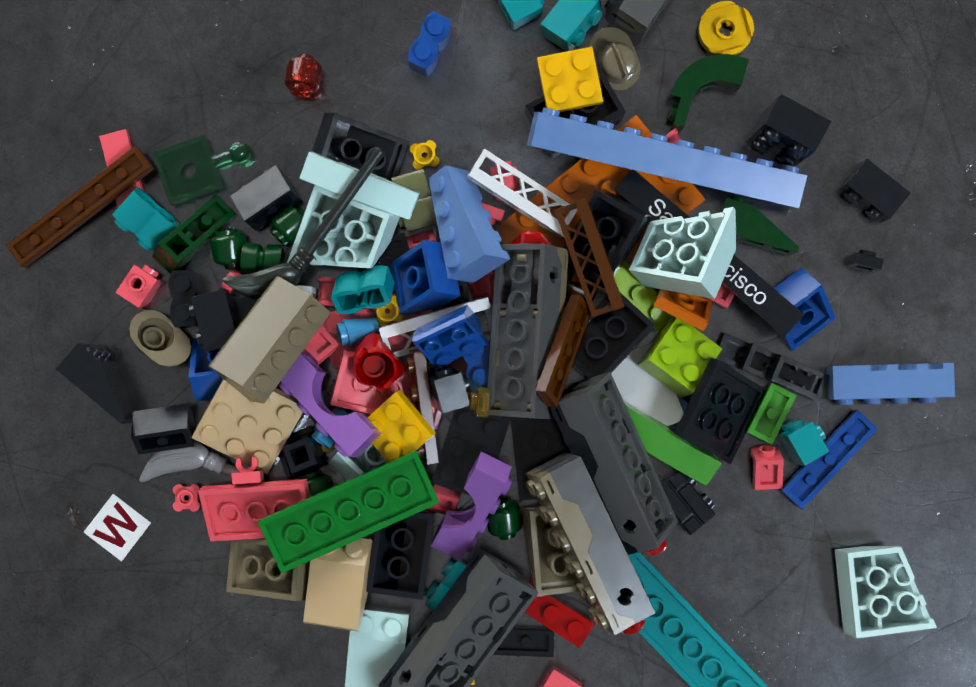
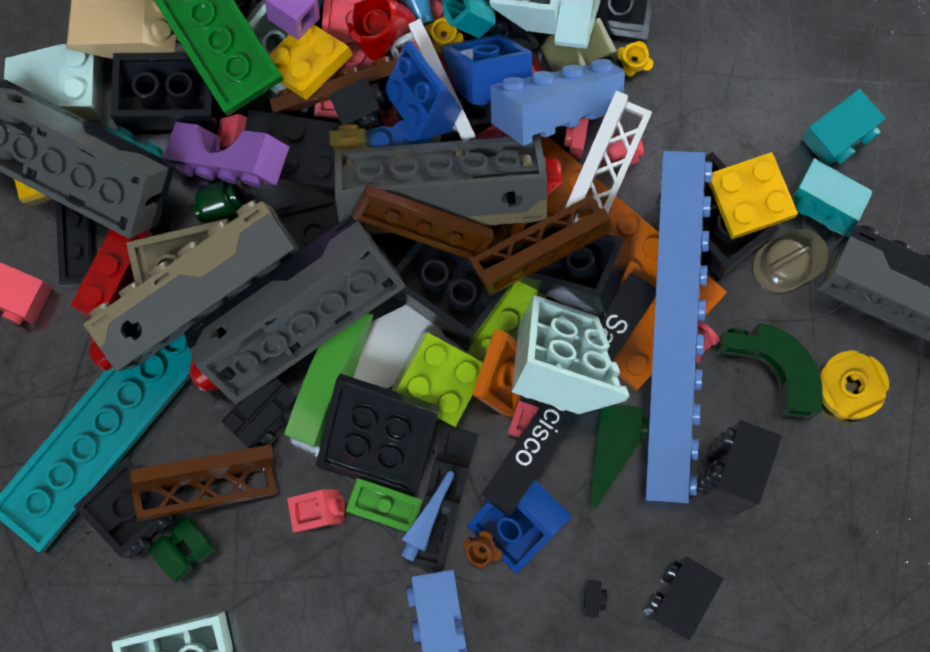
camera: 85 degrees right, 10 degrees down
blue brick [408,11,451,77] -> none
teal brick [777,419,829,466] -> none
blue plate [780,410,878,510] -> none
none -> black plate [74,457,176,559]
none -> reddish brown fence [129,444,277,522]
none -> dark green wheel [148,516,216,583]
none -> medium blue piece [401,470,455,562]
none -> dark orange plate [464,530,503,569]

